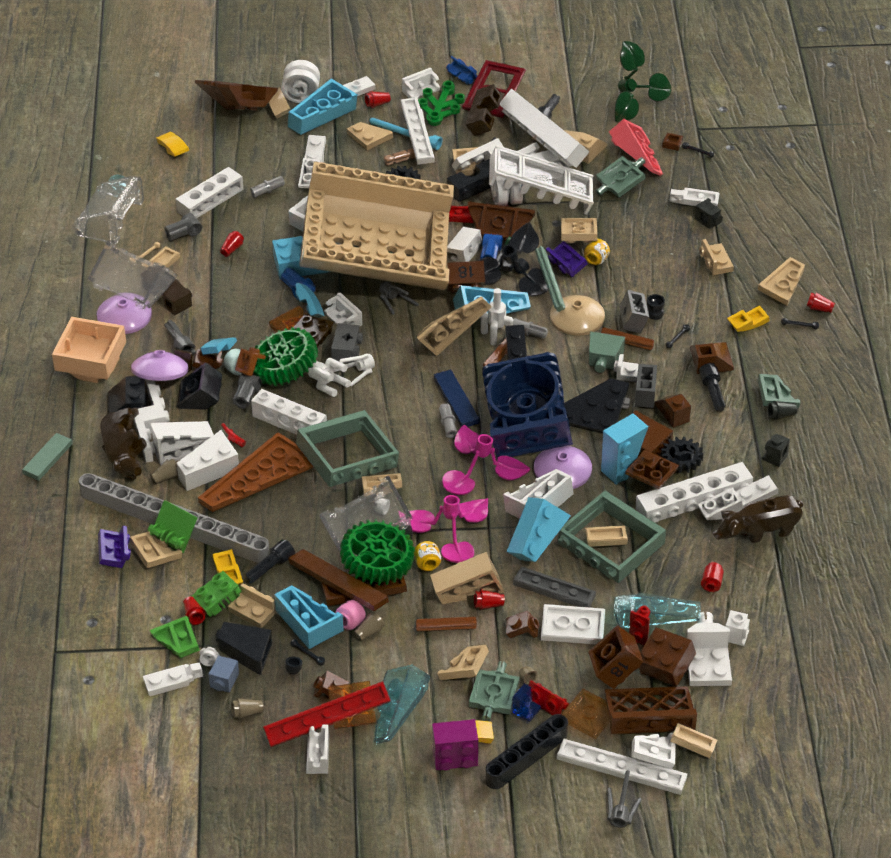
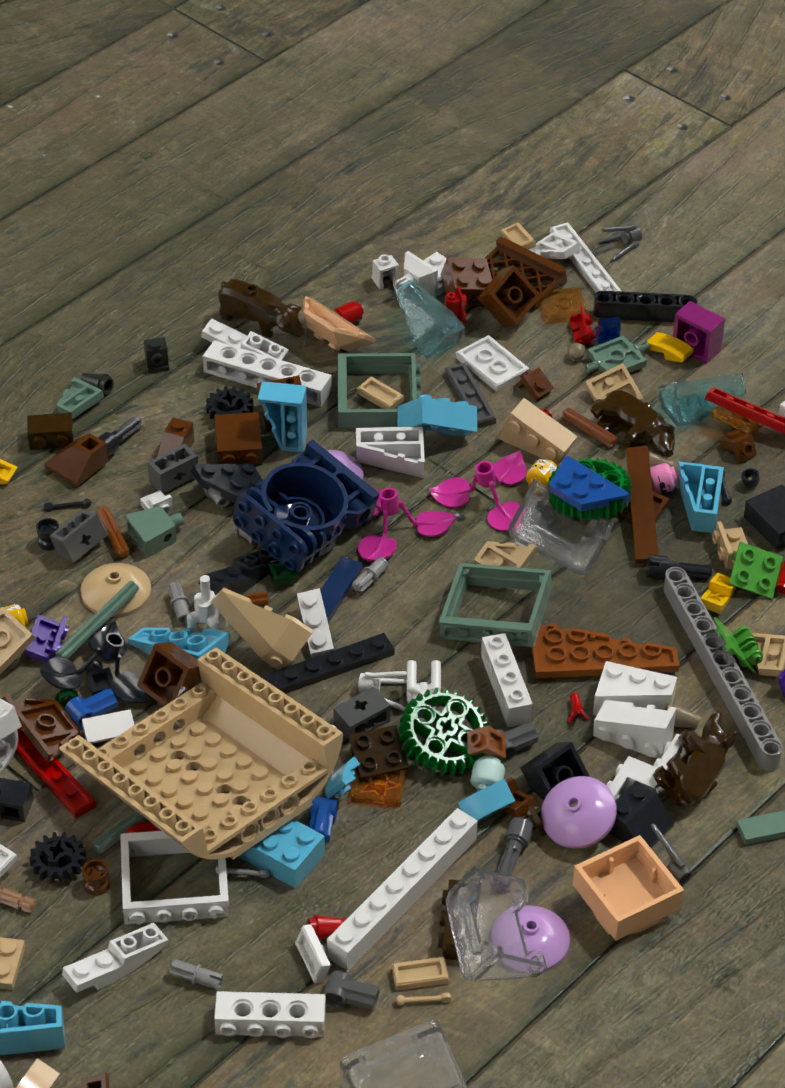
camera: 135 degrees left, 0 degrees up
none -> dark brown brick [27,413,74,450]
none -> black plate [260,633,395,694]
none -> white plate [295,924,331,984]
none -> white plate [297,588,334,658]
none -> light nougat wedge [303,296,376,352]
none -> white brick [327,808,477,971]
none -> blue wing [549,455,630,512]
none -> dark brown animal [590,391,675,458]
none -> dark grey plant [651,824,693,886]

